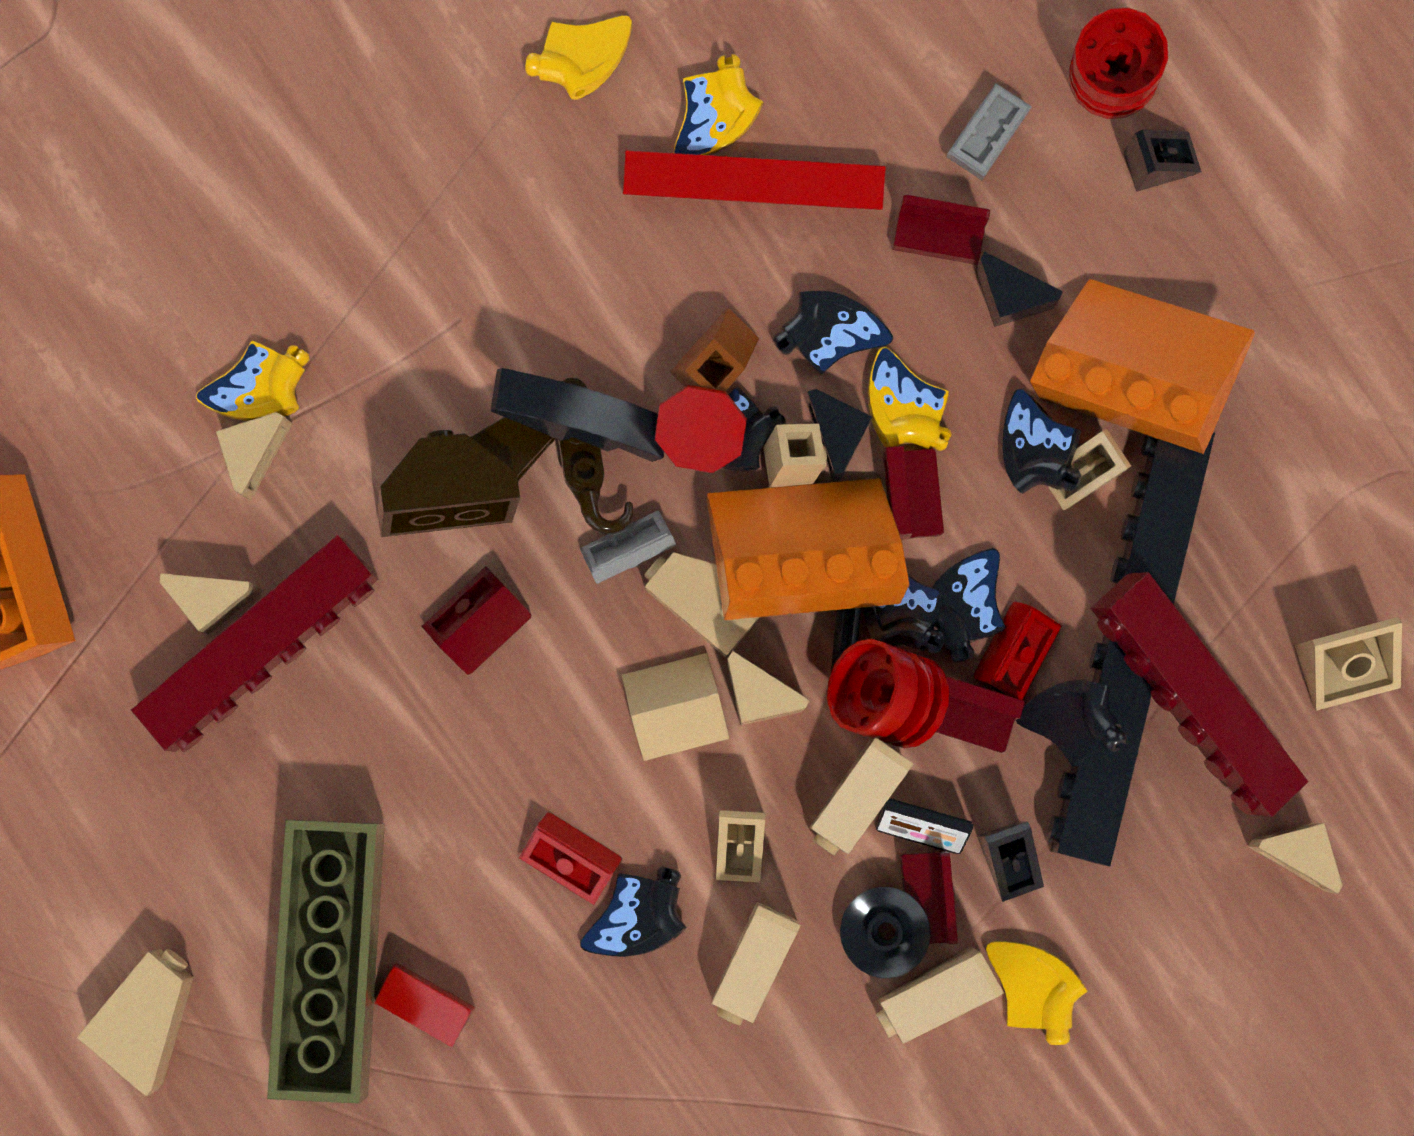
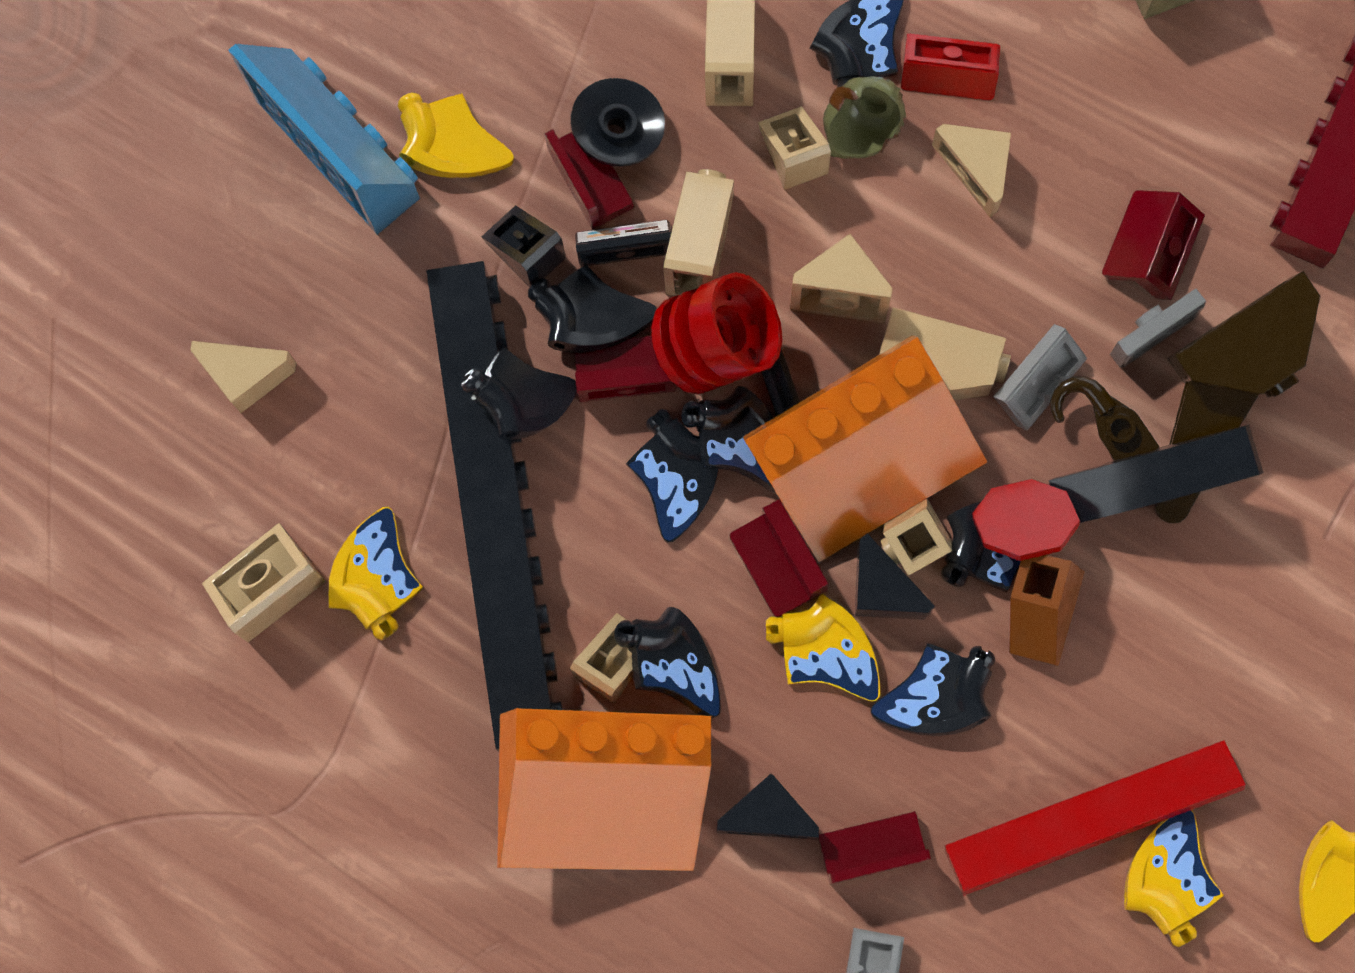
camera: 160 degrees right, 5 degrees down
tan slope [622,653,730,761] -> none
tan slope [876,946,1004,1044] -> none
red slope [973,601,1062,700] -> none
dark red brick [1090,572,1309,817] -> none
none -> dark azure slope [228,44,420,235]
none -> yellow arm [329,507,423,640]
none -> black arm [527,264,657,353]
none -> olive hair [823,76,906,159]
none -> tan slope [932,124,1011,217]
none -> light grey plate [1110,289,1206,368]

